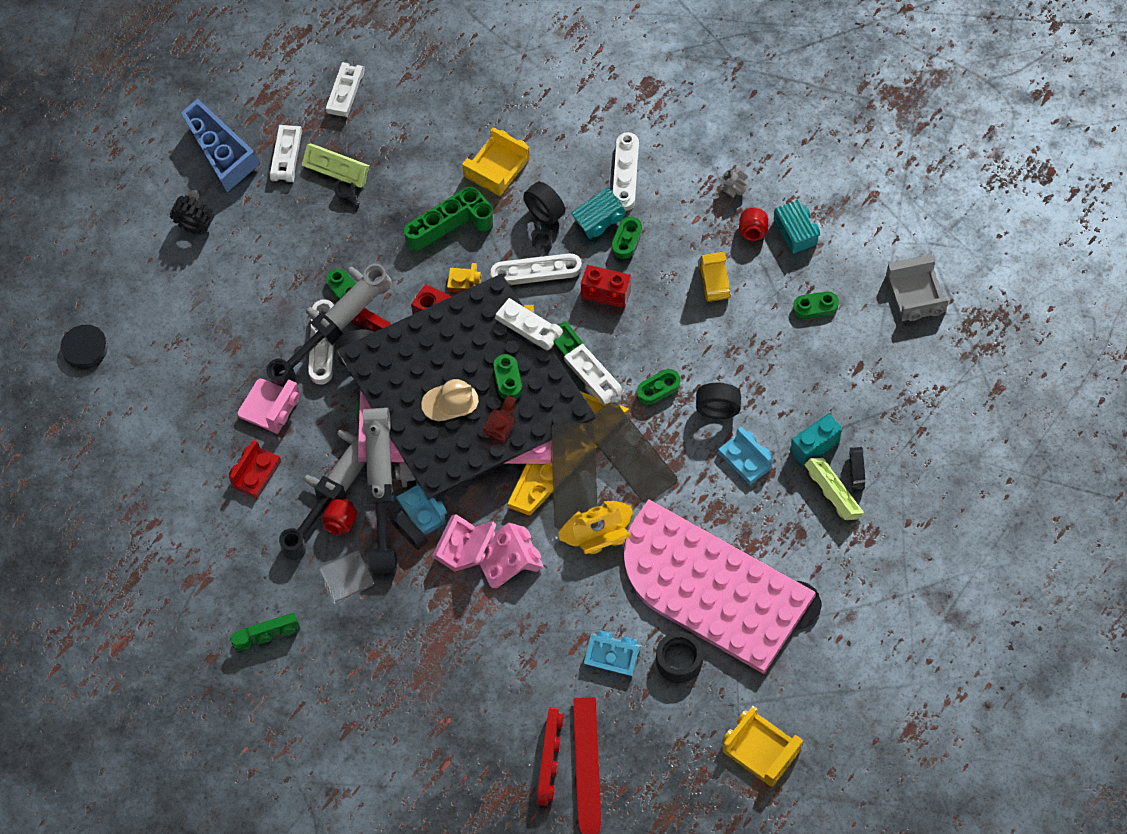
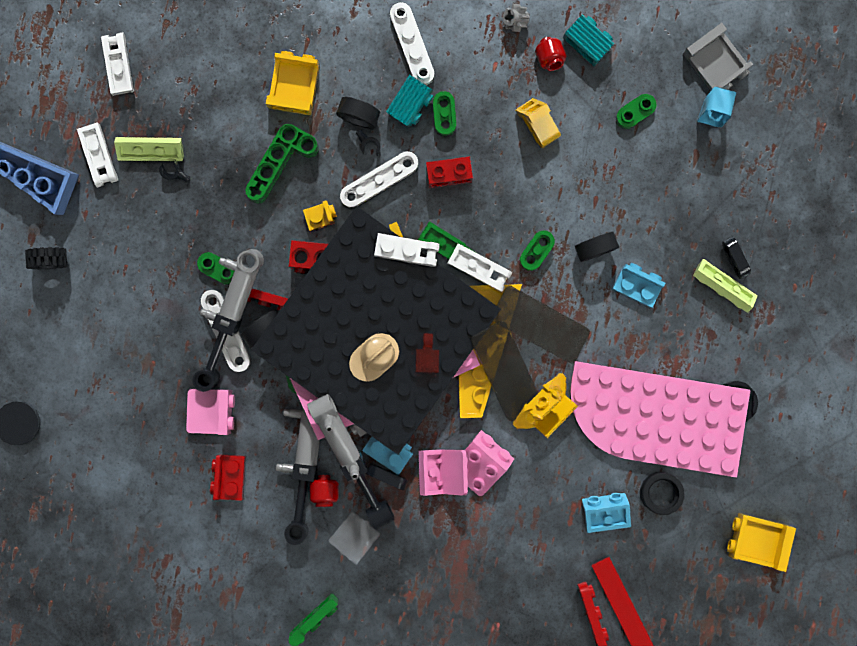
camera: 25 degrees left, 25 degrees up
green plate [493,354,522,400] -> none
teal brick [790,413,842,467] -> none
none -> medium azure piece [697,87,736,127]

